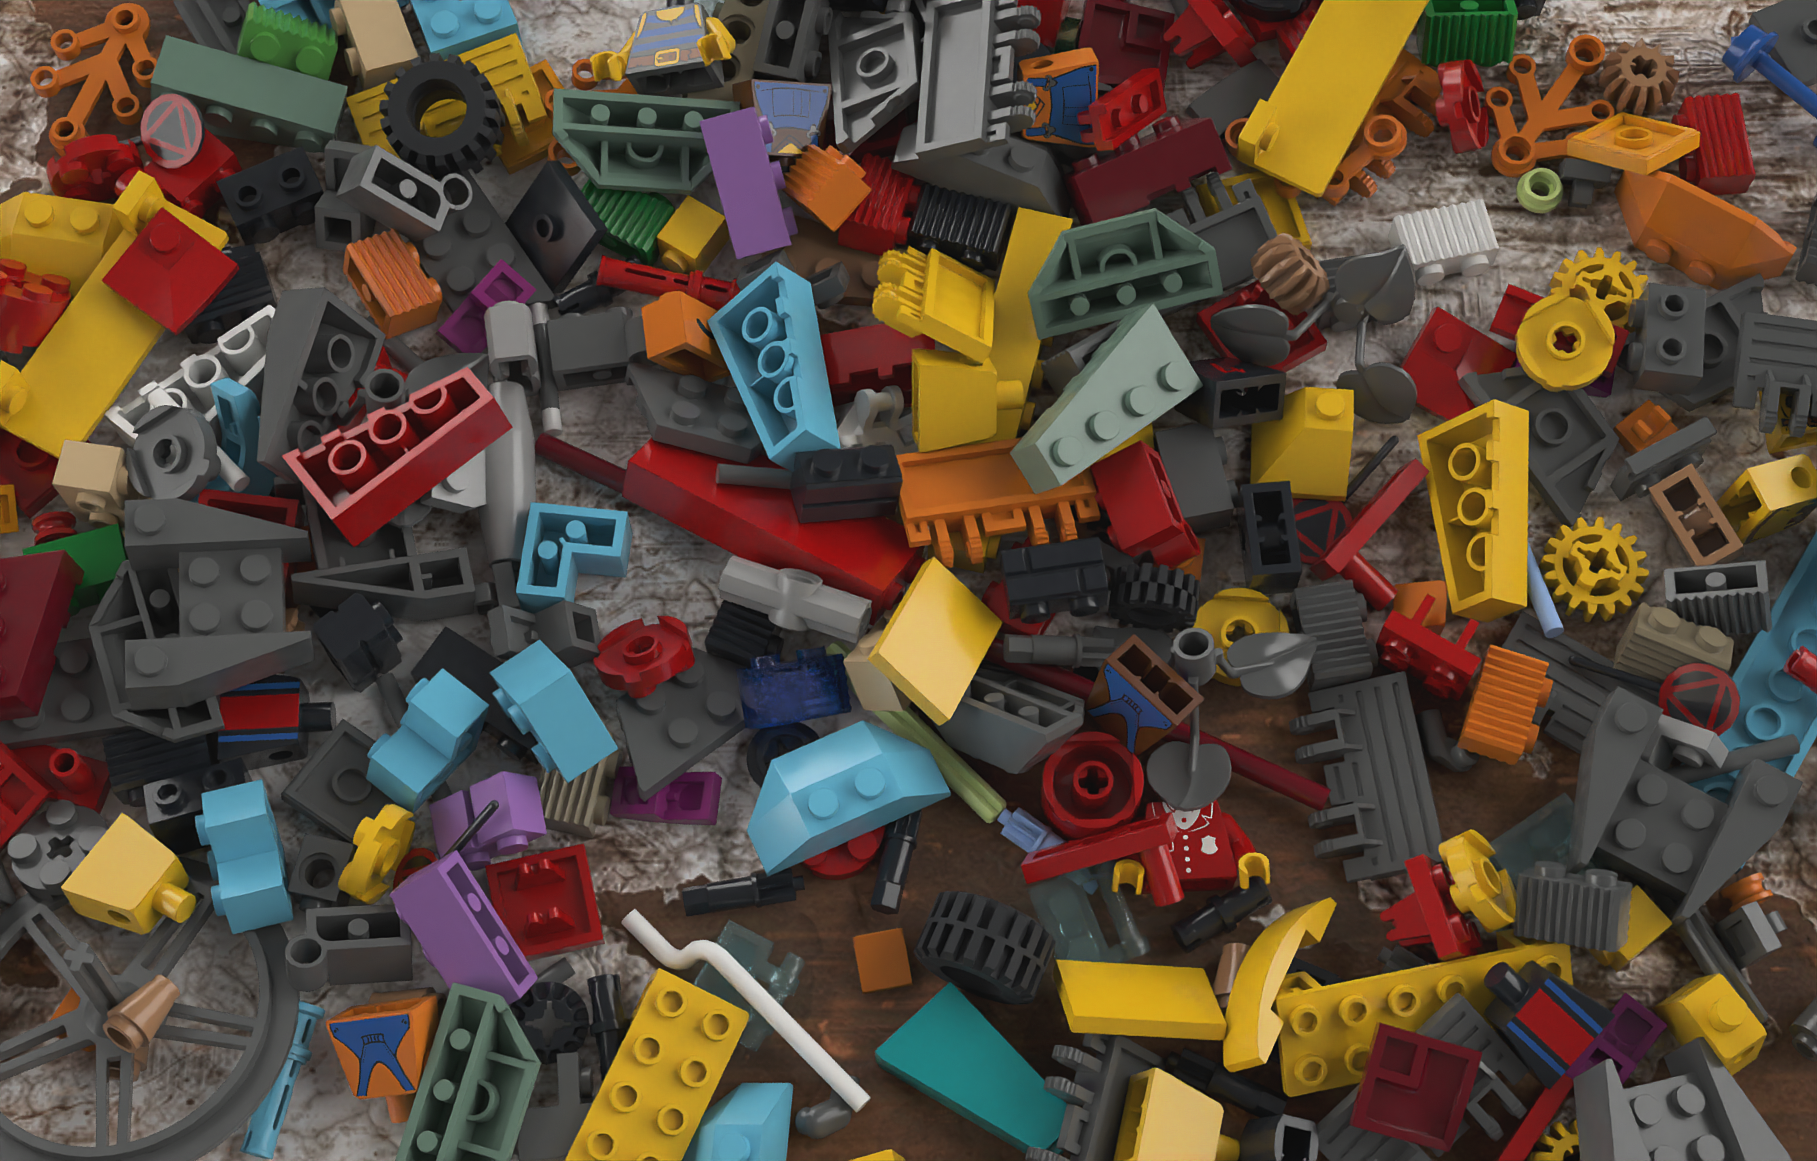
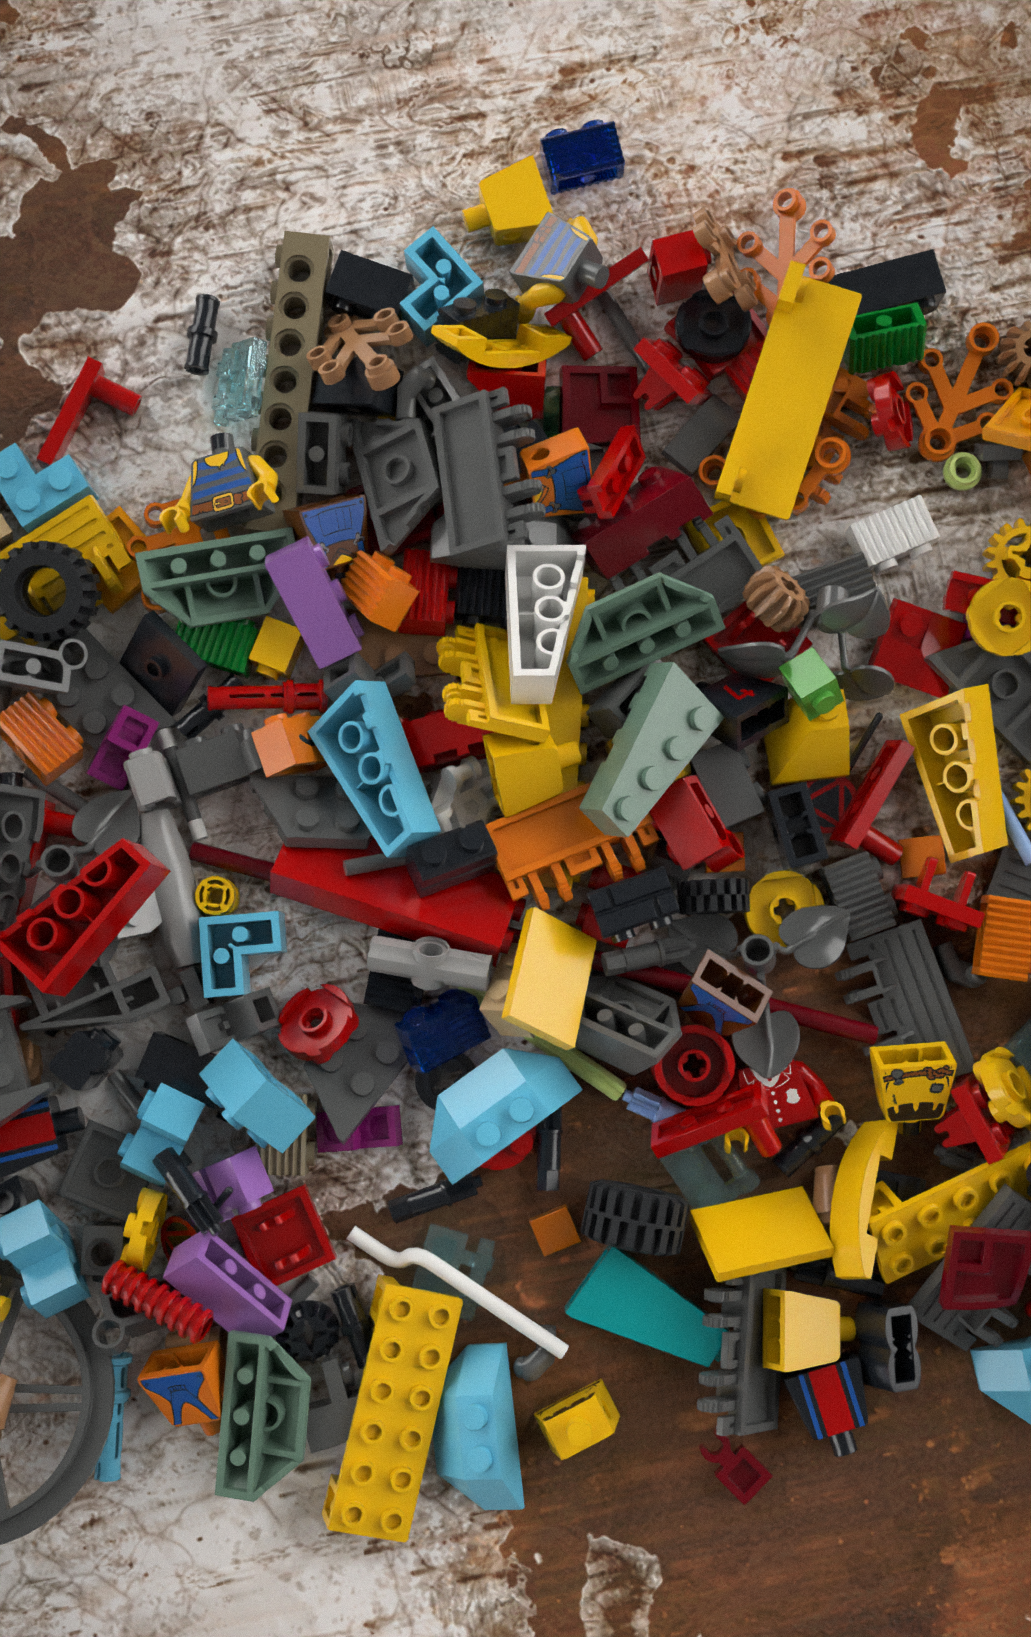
camera: 10 degrees left, 15 degrees up
none -> red piece [101,1260,214,1344]
none -> black piece [152,1147,224,1237]
none -> yellow wheel [195,876,240,916]
none -> white wedge [505,545,587,704]
none -> bright green brick [778,647,844,721]
none -> yellow torso [870,1041,957,1136]

